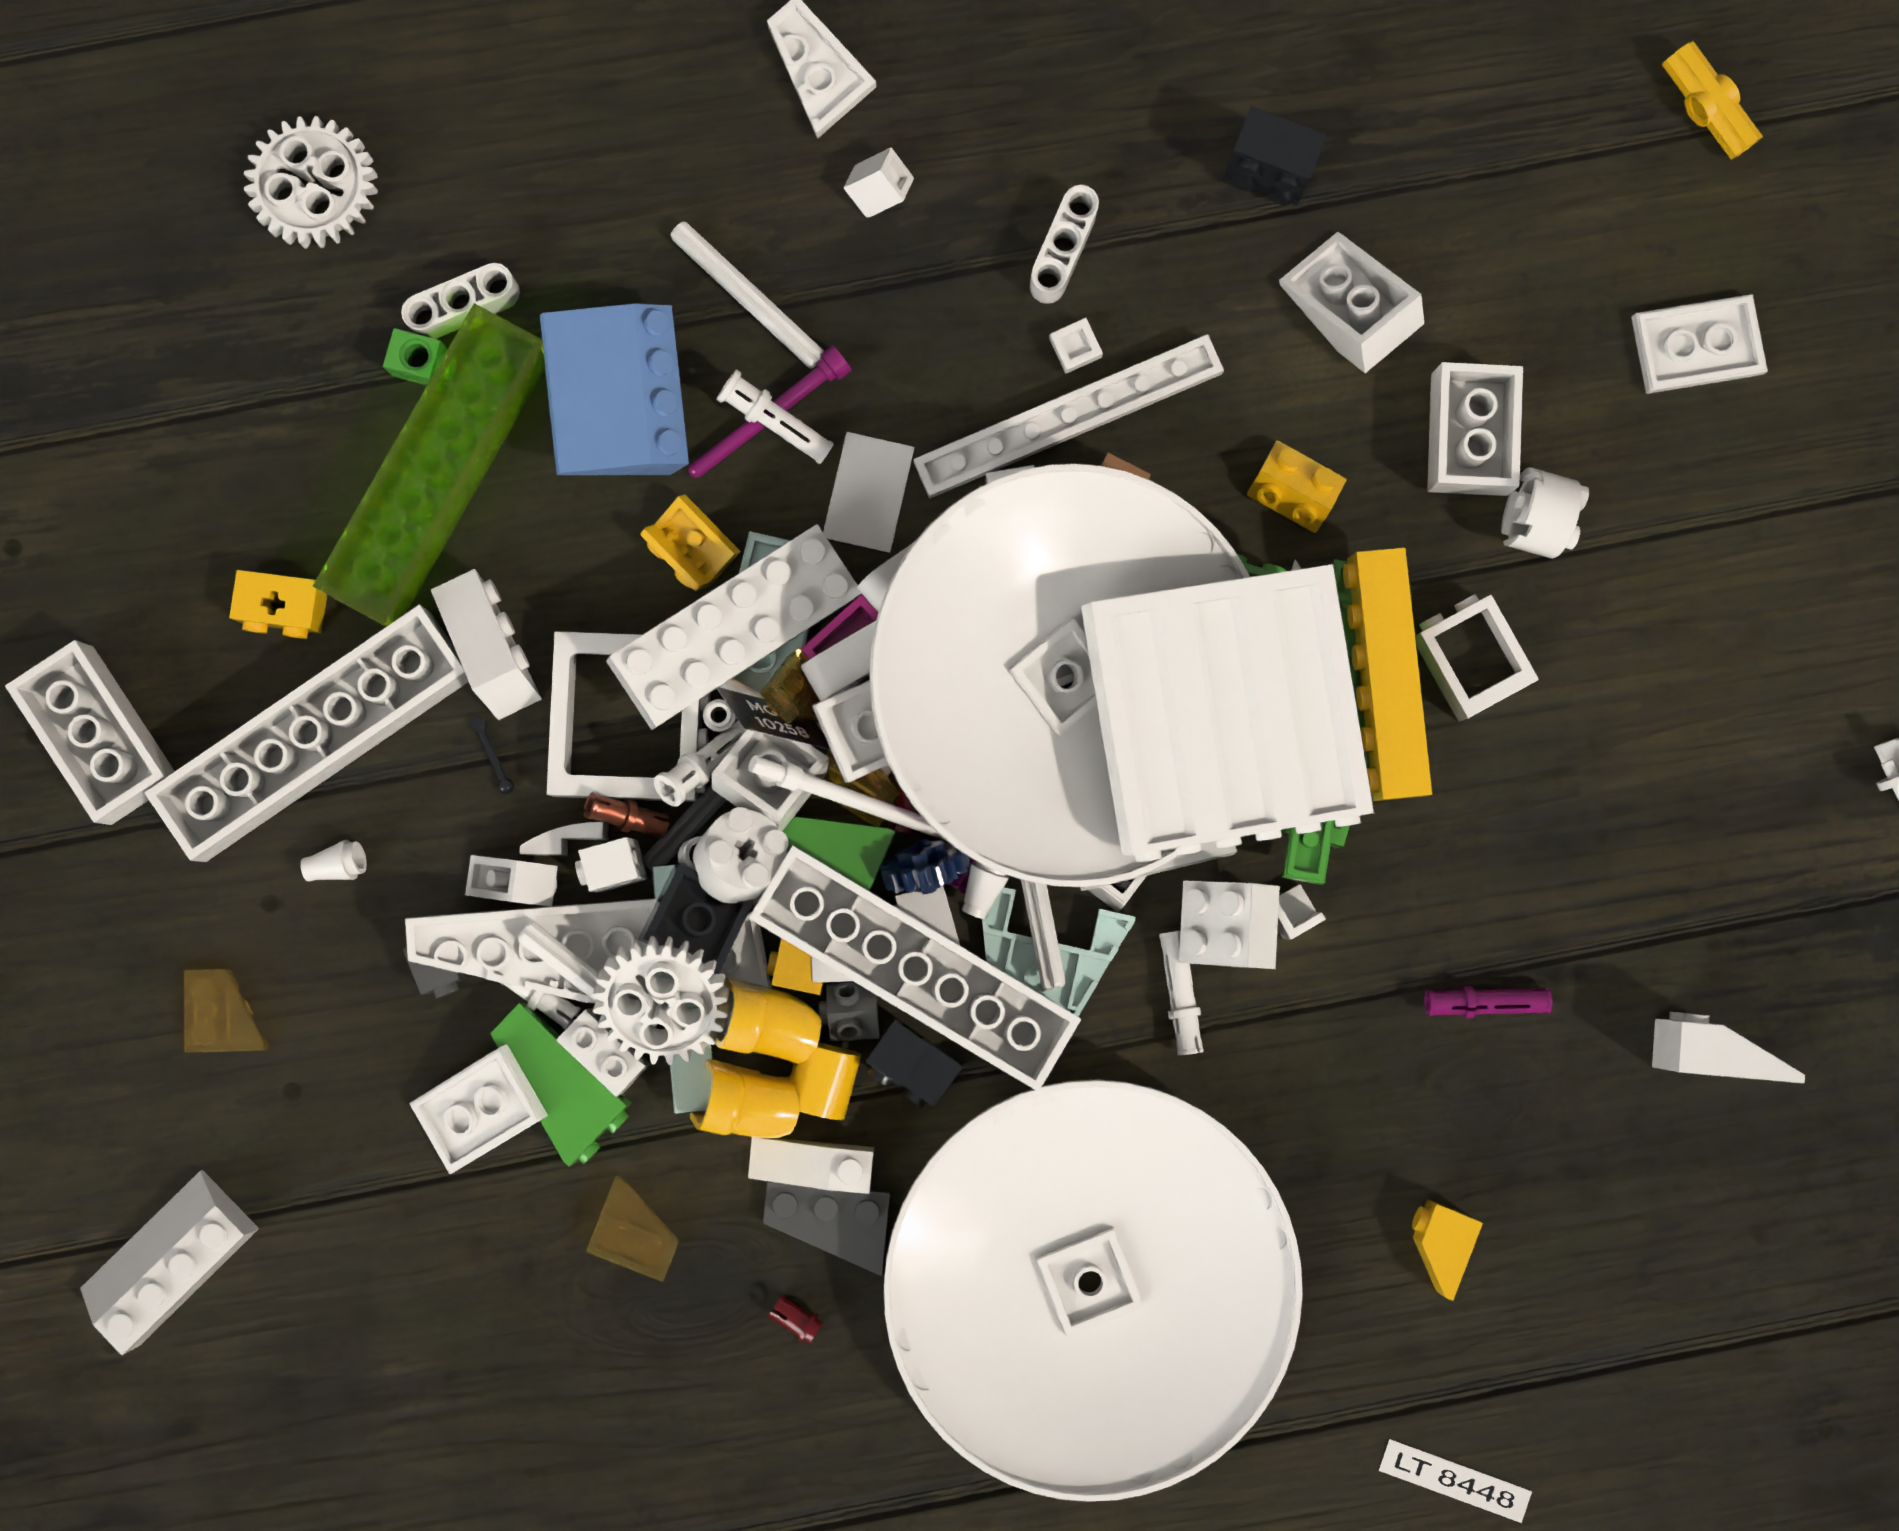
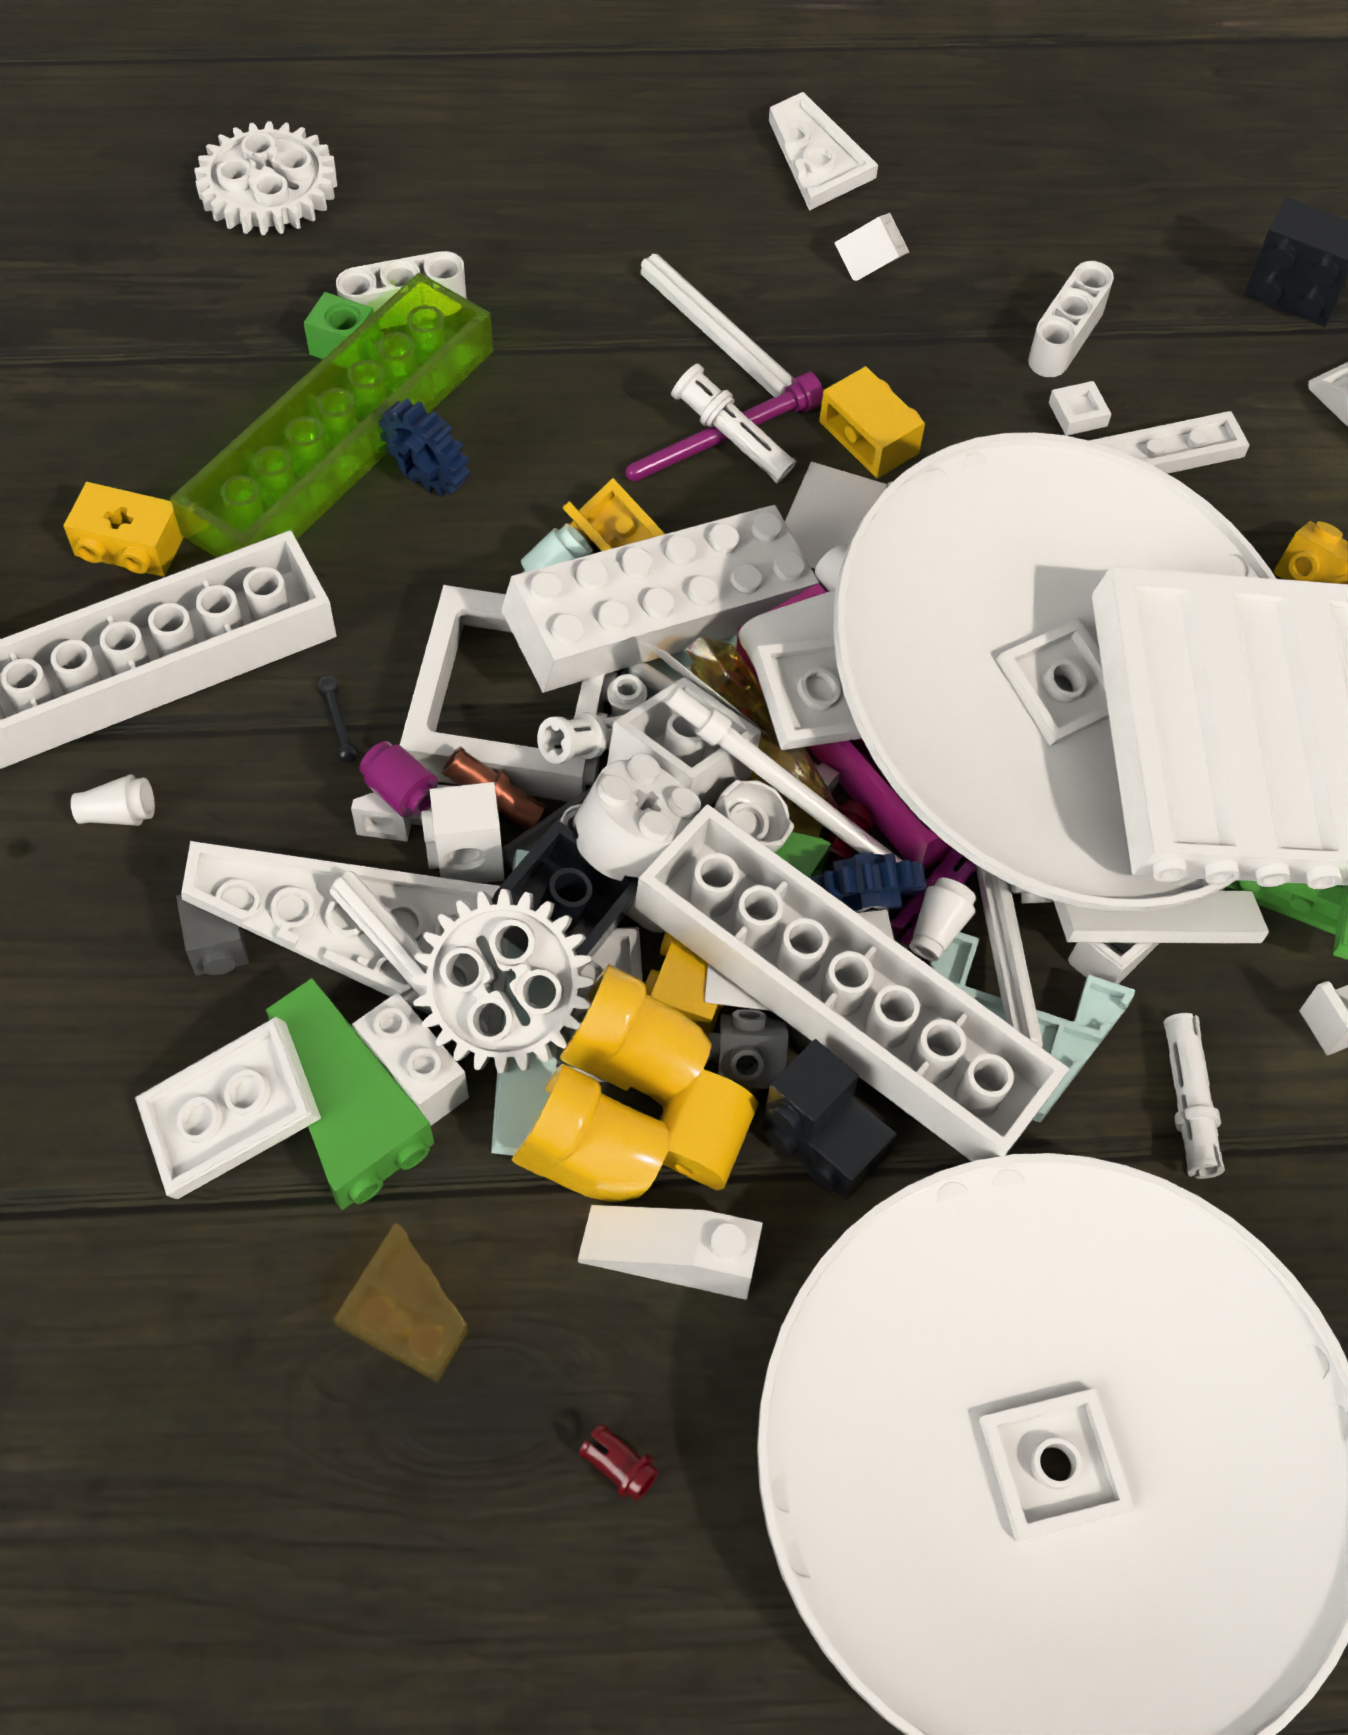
camera: 10 degrees right, 25 degrees down
white wedge [431,569,542,720] -> none
white slope [465,855,558,906] -> none
white pin [499,982,581,1030] -> none
medium blue slope [540,304,689,475] -> none
dark grey wing [763,1181,890,1276] -> none
white brick [1179,881,1280,969] -> none
none -> magenta brick [359,741,438,817]
none -> dark blue gear [378,398,471,497]
none -> light aqua brick [521,523,593,573]
none -> white hair [714,780,794,852]
none -> yellow brick [819,366,925,479]

